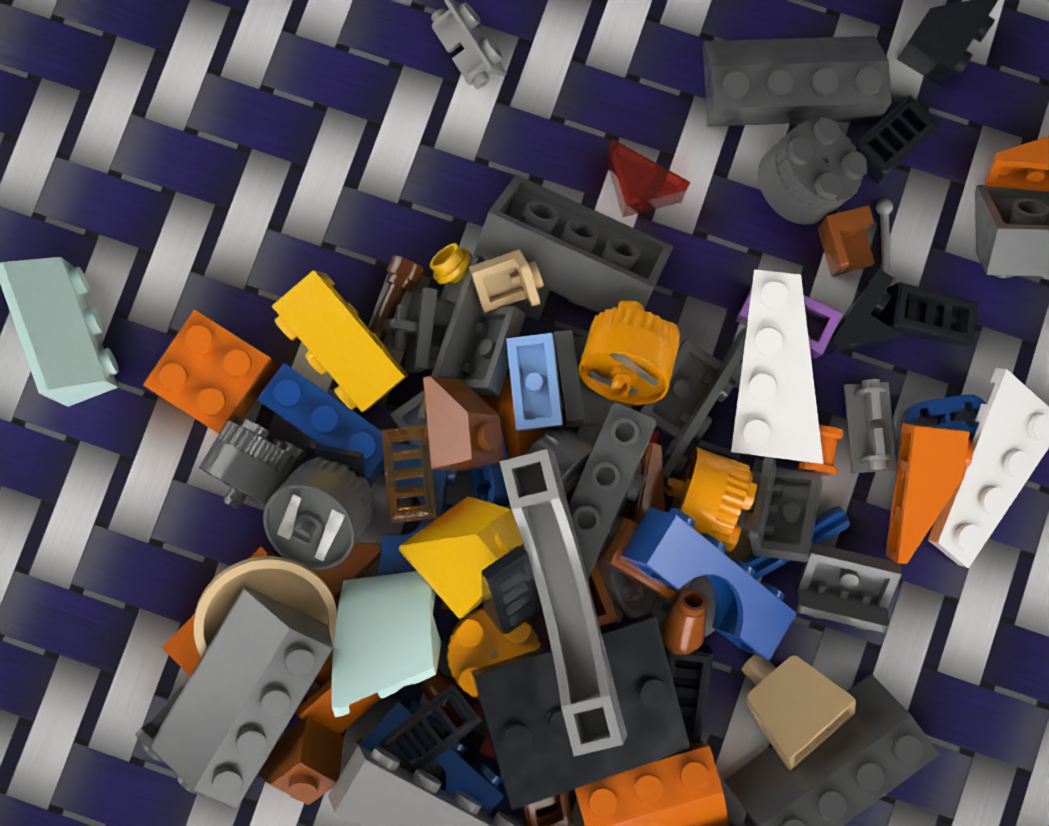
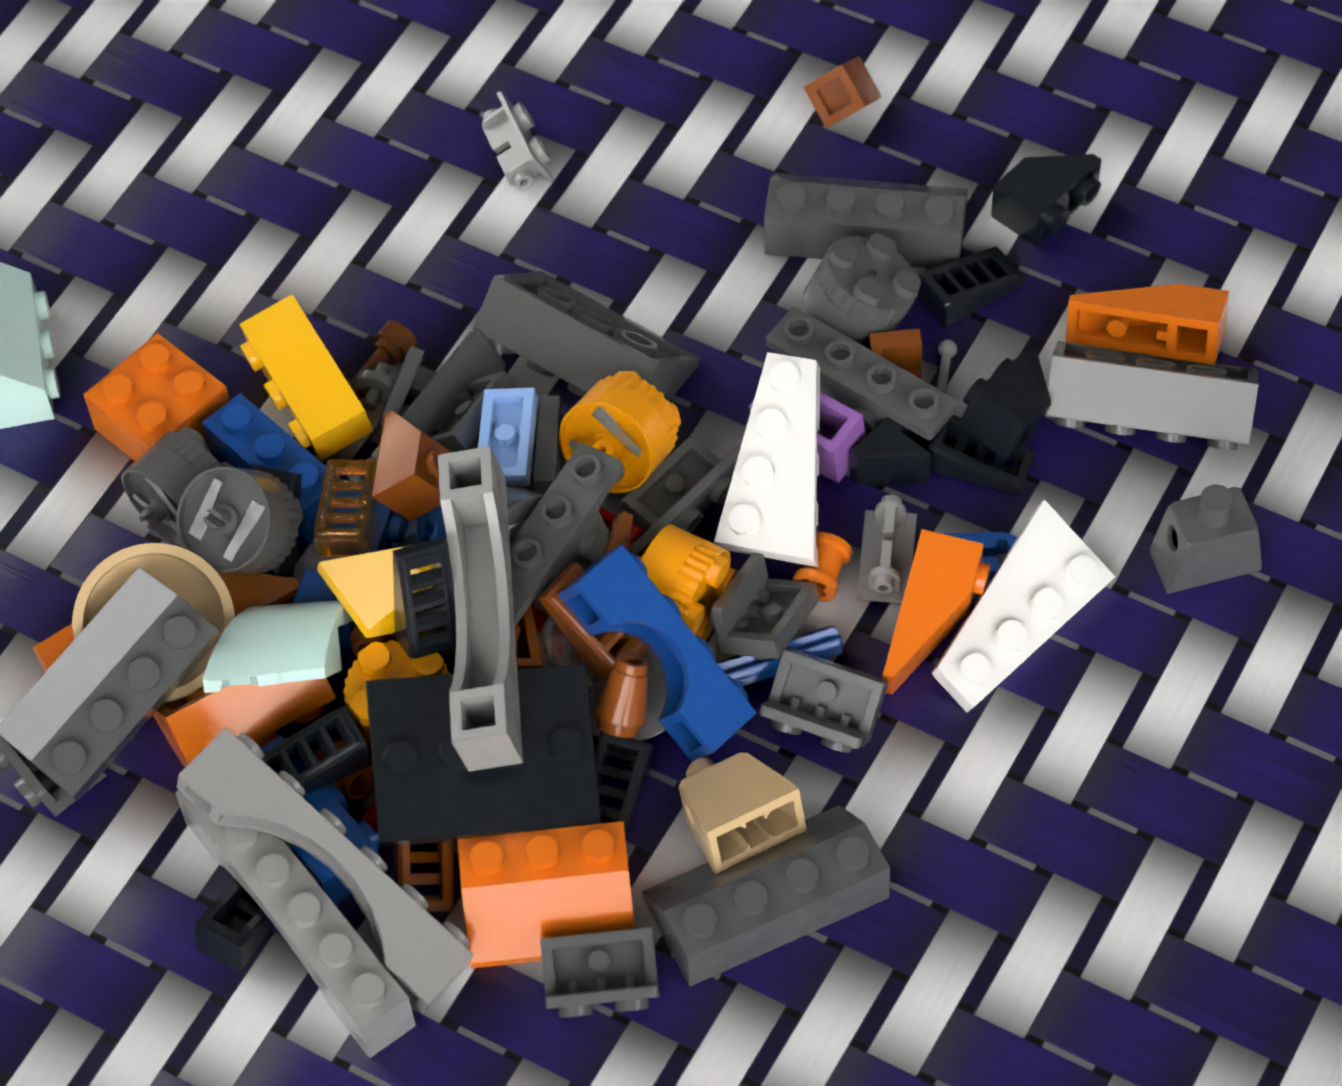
camera: 15 degrees right, 25 degrees down
dark orange slope [257,716,344,805] -> none
yellow plate [430,243,472,284] -> none
tan bracket [469,249,543,313] -> none
clear red slope [606,139,691,217] -> none
none -> dark grey bracket [766,307,958,440]
none -> black slope [958,348,1051,460]

